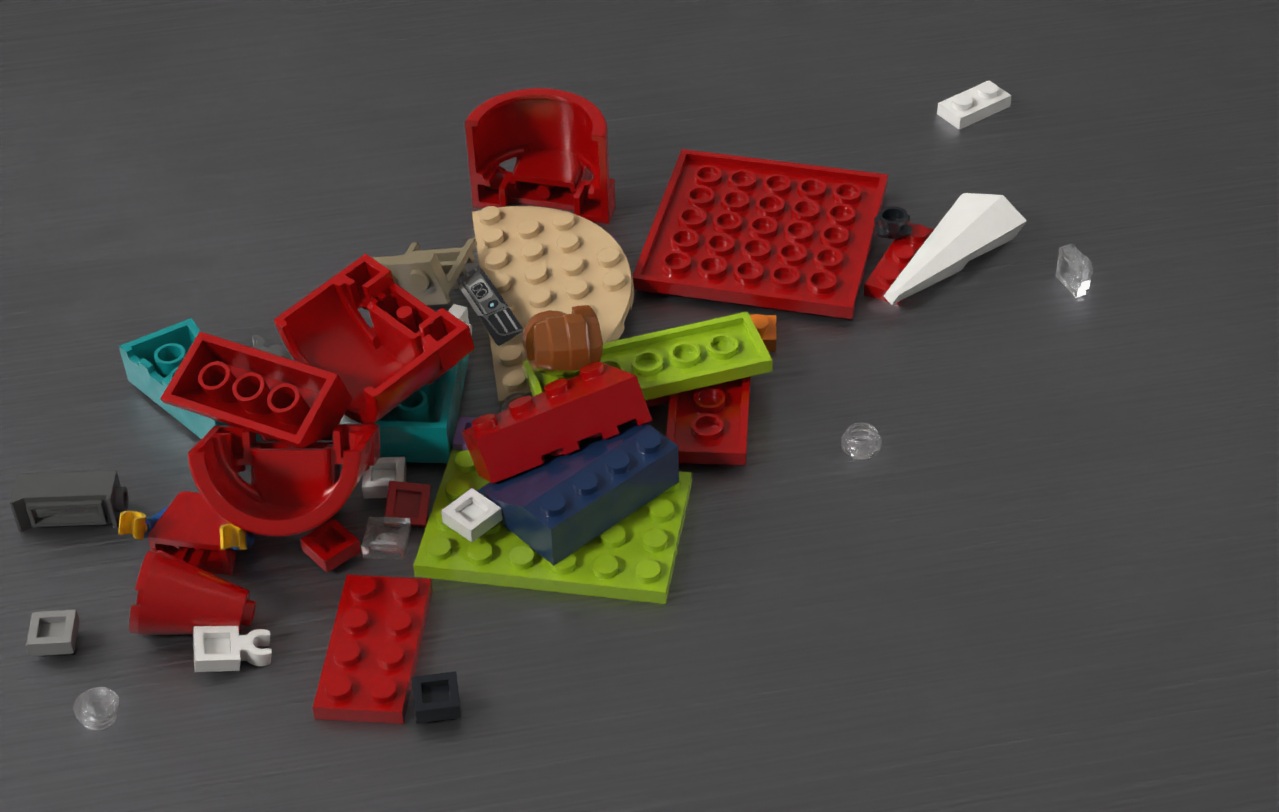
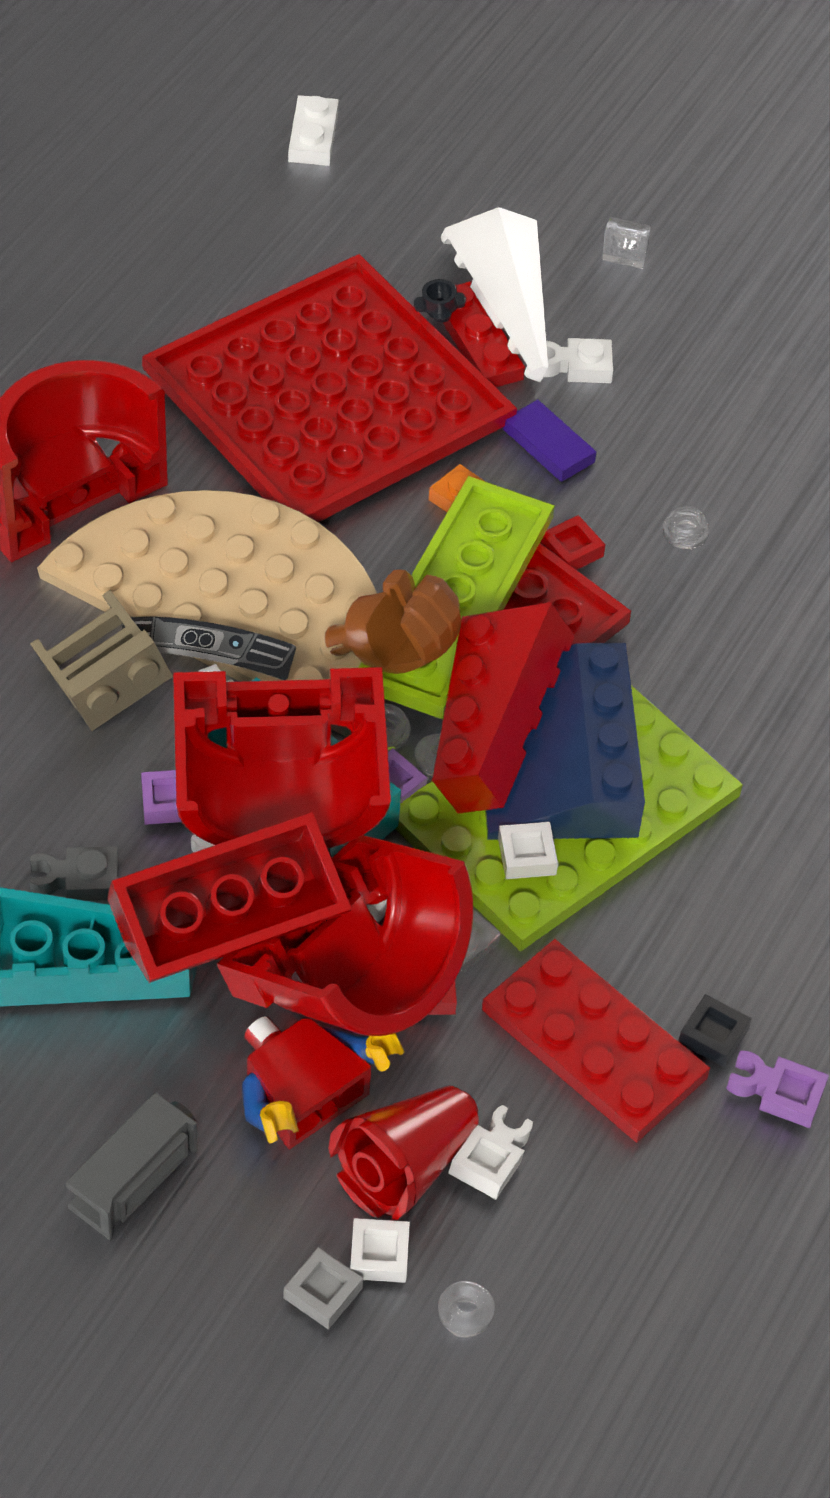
camera: 55 degrees left, 10 degrees up
none -> white plate [350,1218,410,1283]
none -> dark purple tile [503,399,597,482]
none -> red plate [540,515,606,570]
none -> white plate [544,338,613,383]
none -> medium lavender plate [726,1051,829,1128]

